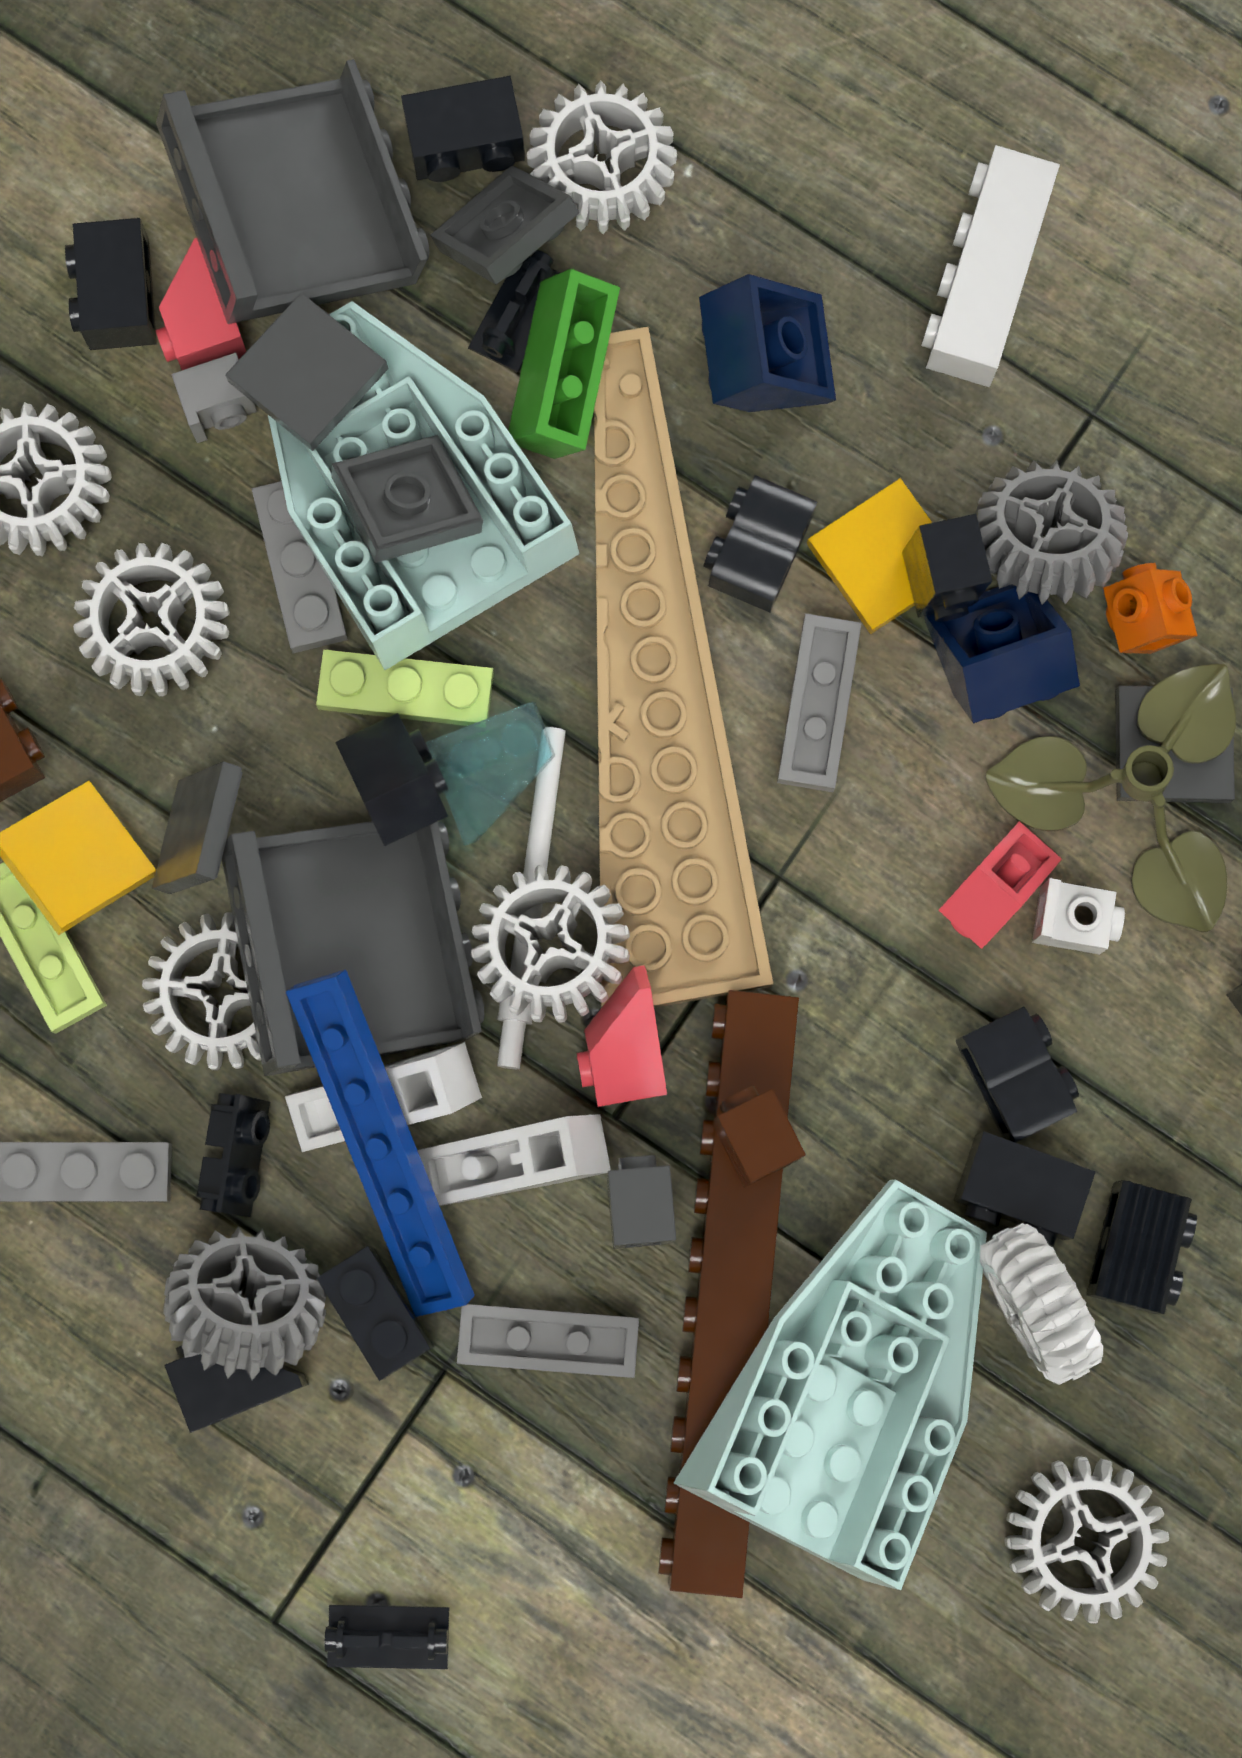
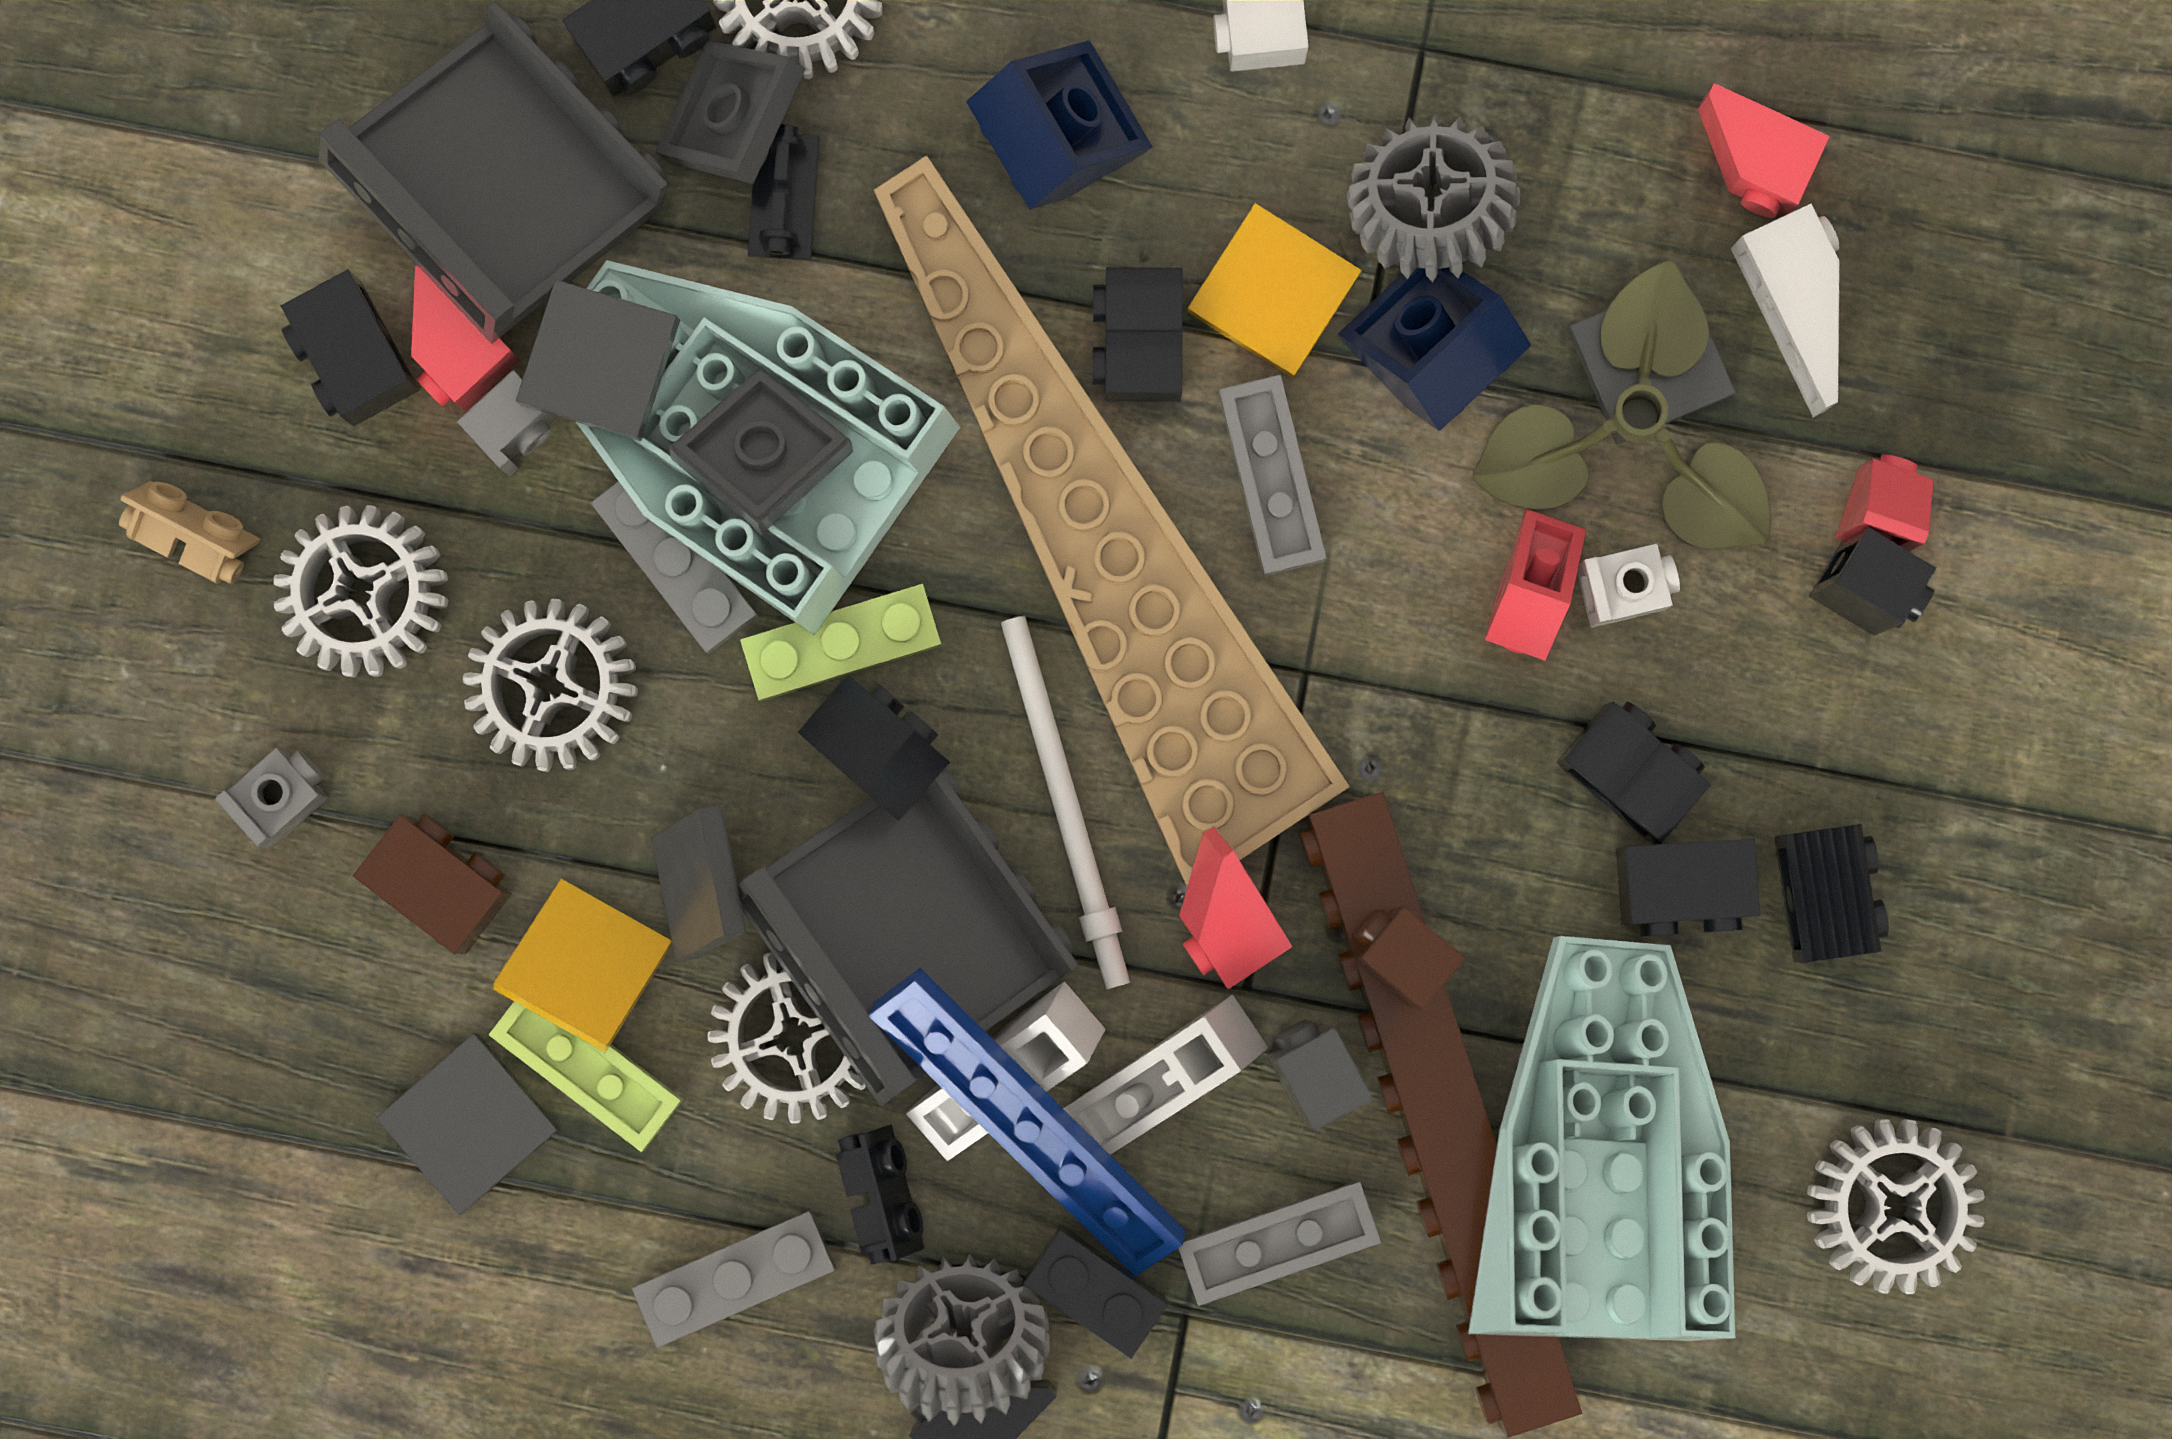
camera: 20 degrees left, 5 degrees up
clear light blue wing [426,701,555,846] -> none
white gear [471,865,630,1023] -> none
bright green brick [508,269,620,459] -> none
black brick [902,514,993,622] -> none
white gear [980,1223,1103,1385] -> none
orange brick [1103,563,1198,654] -> none

